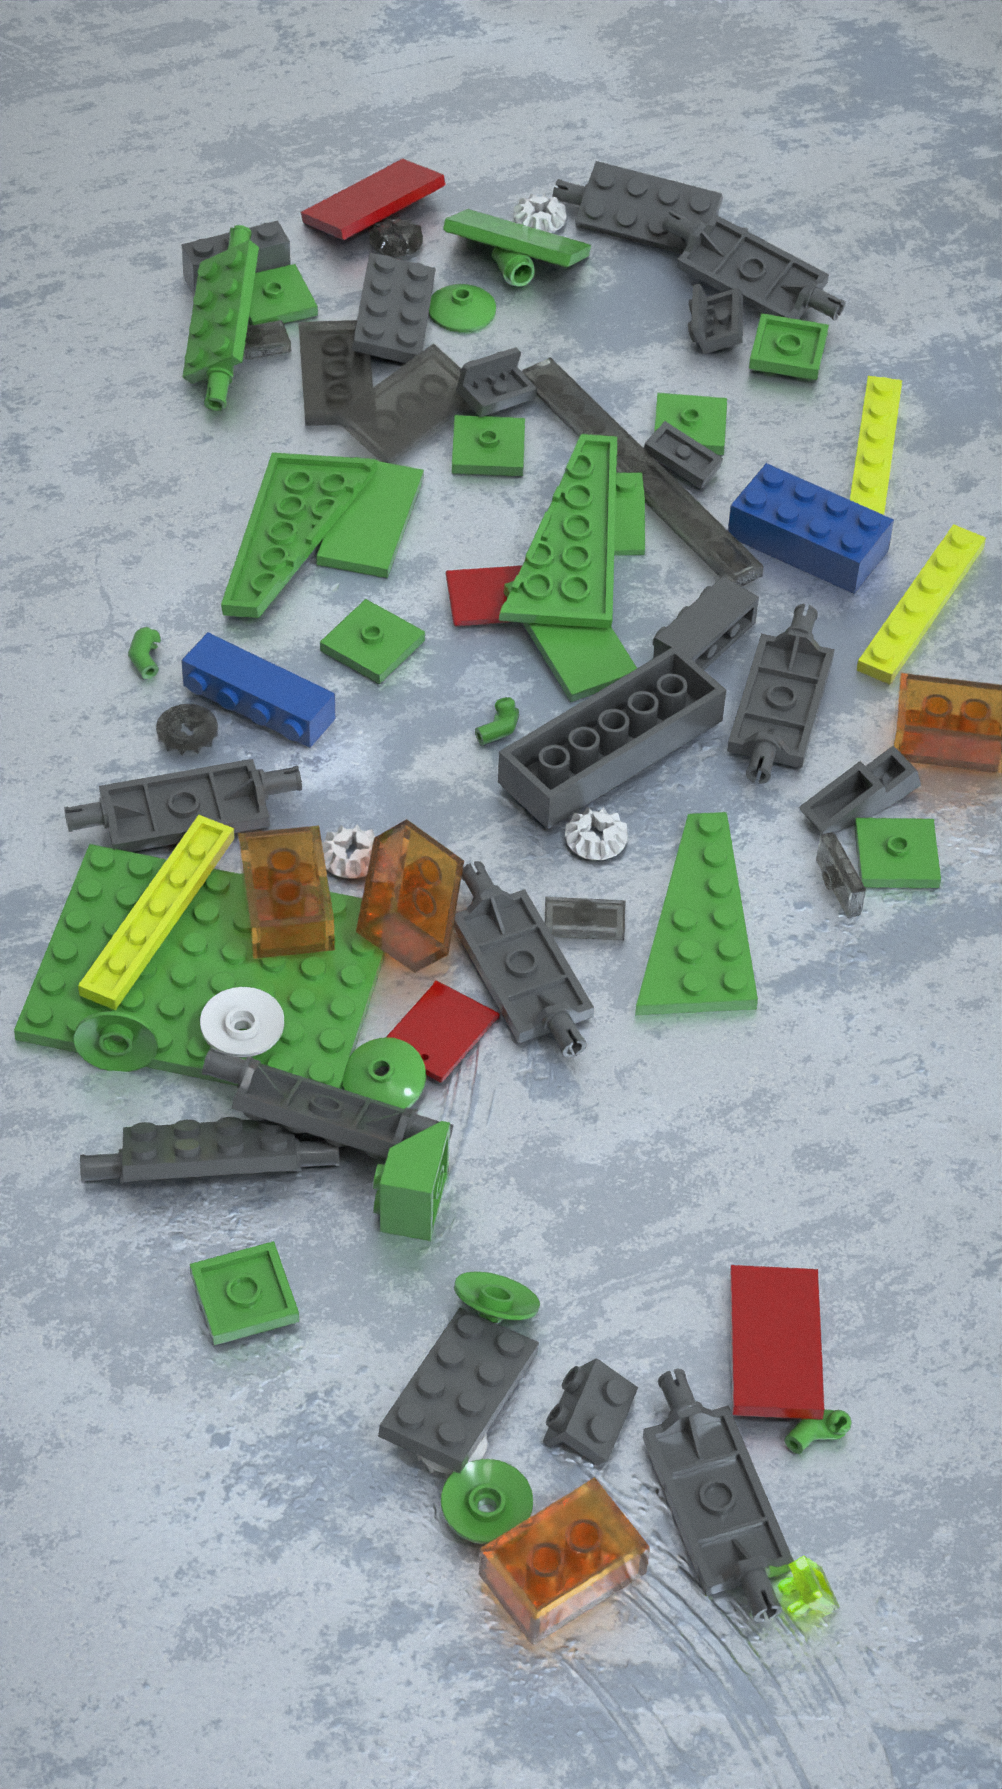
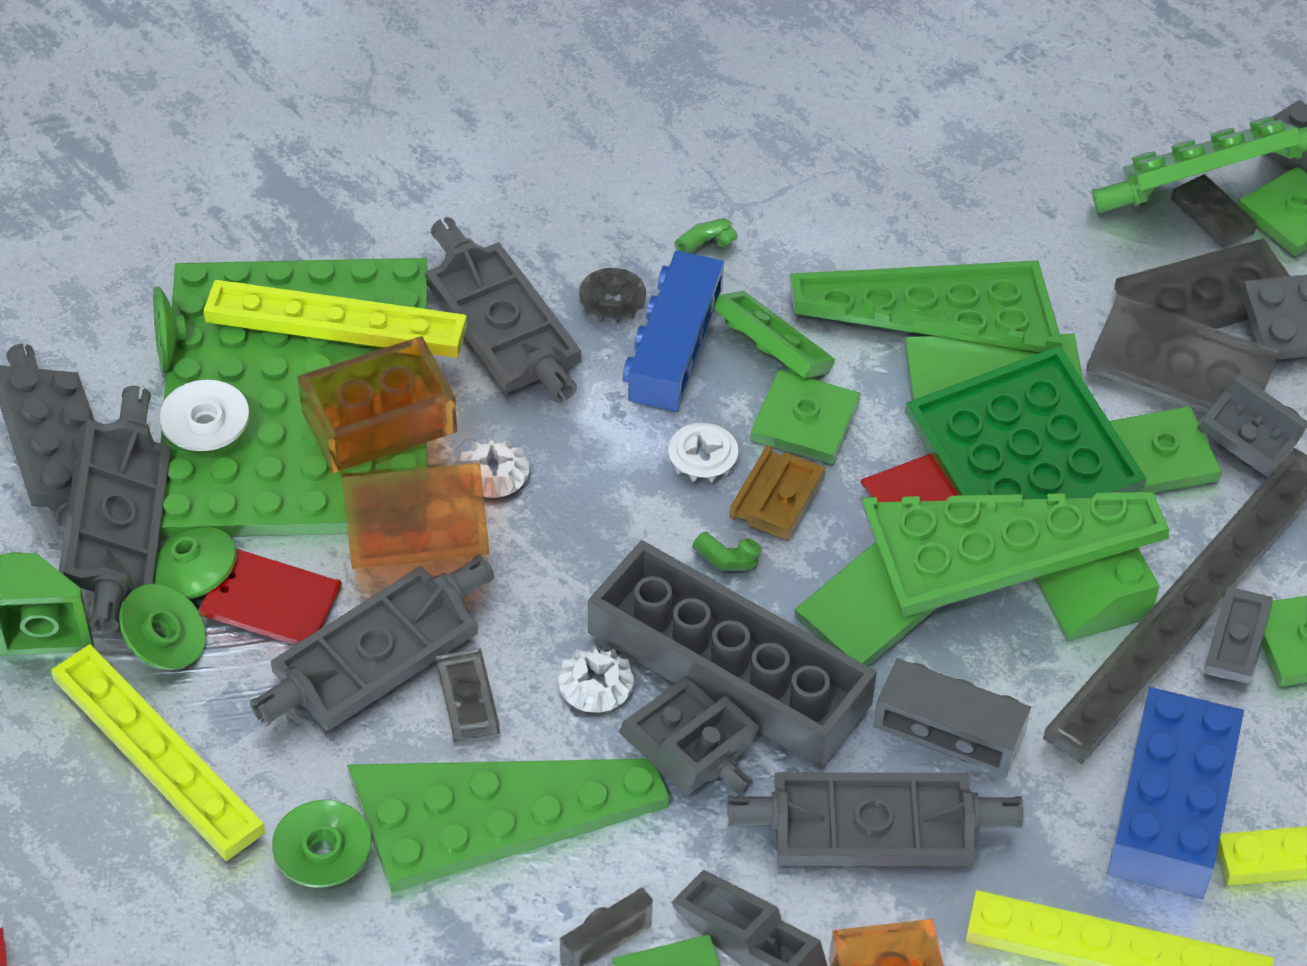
camera: 75 degrees right, 0 degrees up
none -> neon yellow plate [51,644,265,861]
none -> bright green dish [119,584,206,670]
none -> bright green dish [272,800,372,888]
none -> dark grey plate [619,676,760,796]
none -> white gear [668,423,738,483]
none -> bright green plate [713,291,836,379]
none -> pearl gold plate [729,445,825,541]
none -> green plate [905,345,1146,499]

